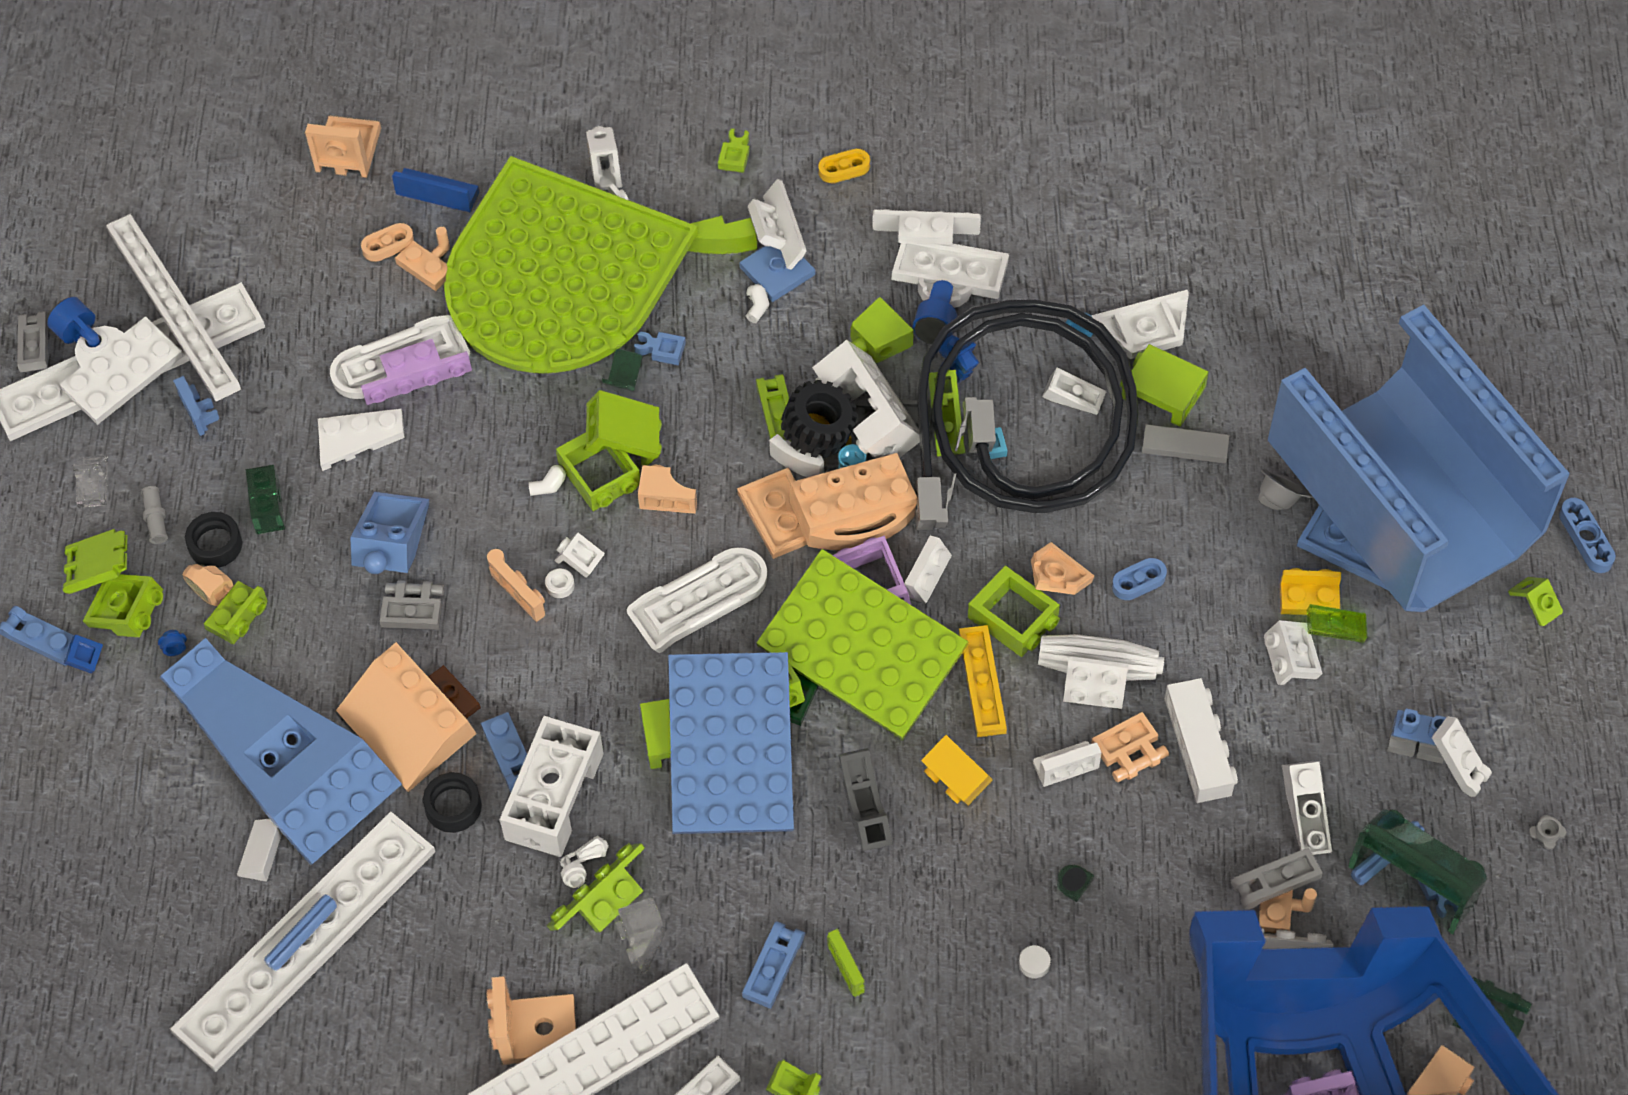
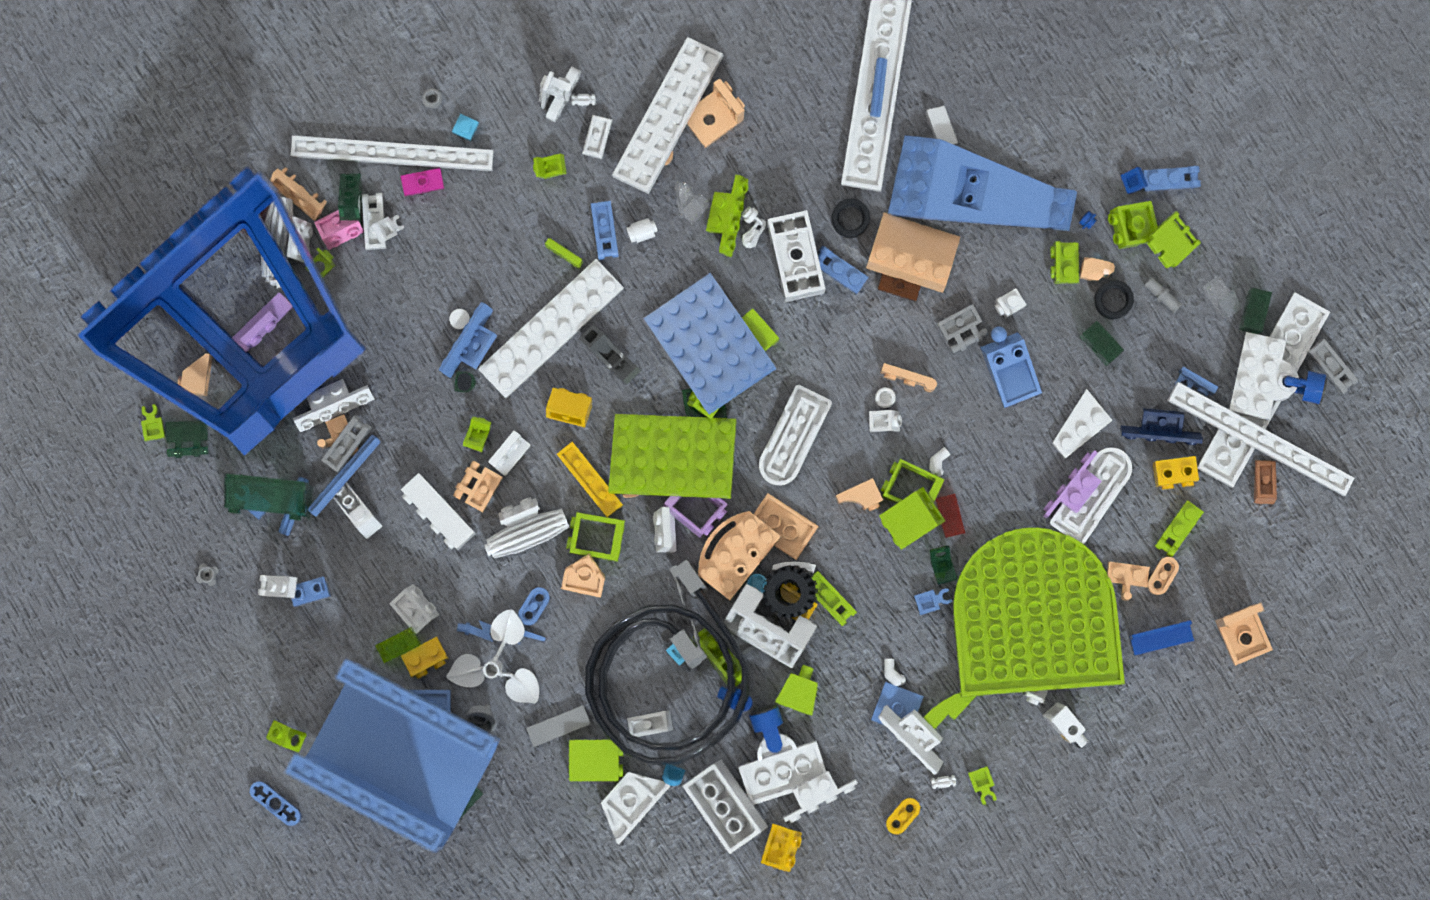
camera: 145 degrees right, 25 degrees up
none -> lime plate [141,404,166,442]
none -> medium blue axle [308,435,380,516]
none -> medium blue bracket [439,302,497,378]
none -> white plant [446,609,540,704]
none -> medium blue piece [457,620,546,644]
none -> lime bracket [463,416,491,452]
none -> white plate [478,259,624,399]
none -> white brick [626,218,658,243]
none -> white brick [683,760,768,854]
none -> yellow bracket [761,824,802,872]
none -> white piece [931,775,956,789]
none -> clear red plate [935,494,965,538]
none -> white bracket [995,288,1027,319]
none -> dark blue bracket [1120,408,1203,445]
none -> yellow brick [1153,456,1199,490]
none -> lime plate [1155,500,1204,557]
none -> clear green brick [1239,287,1272,335]
none -> nougat slope [1254,460,1277,504]

